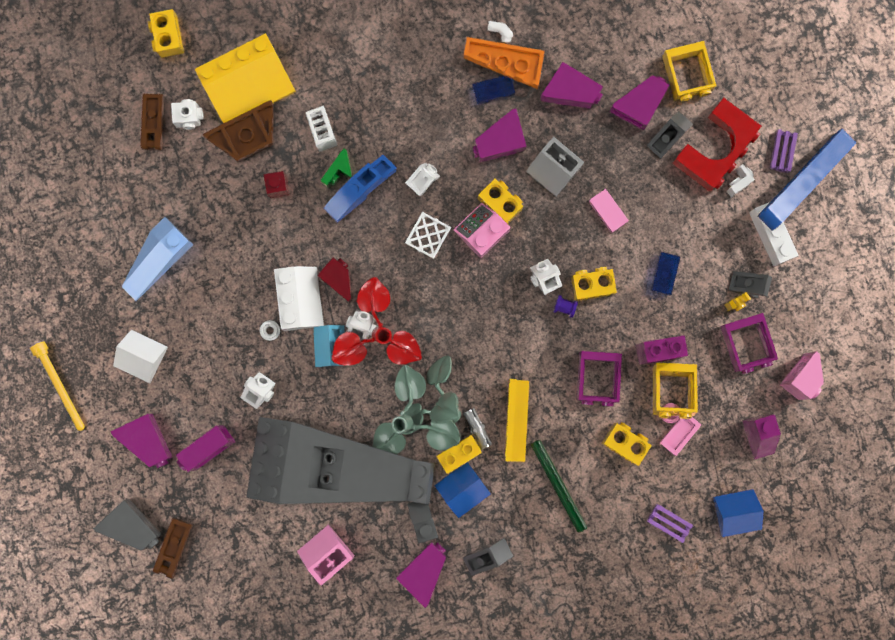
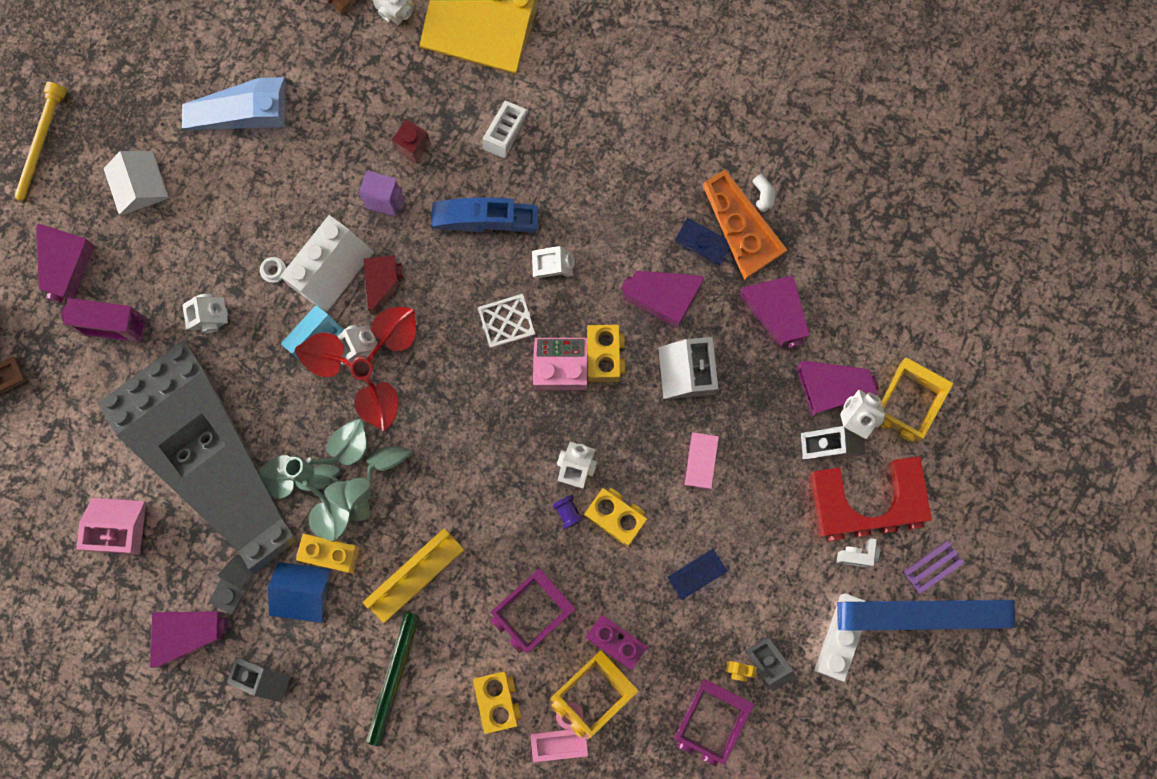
camera: 50 degrees right, 5 degrees down
reddish brown wing [203,100,273,162] -> none
green slope [320,148,352,189] -> none
light grey pin [463,408,492,450] -> none
none -> medium lavender brick [359,170,406,217]
none -> white brick [840,390,885,439]

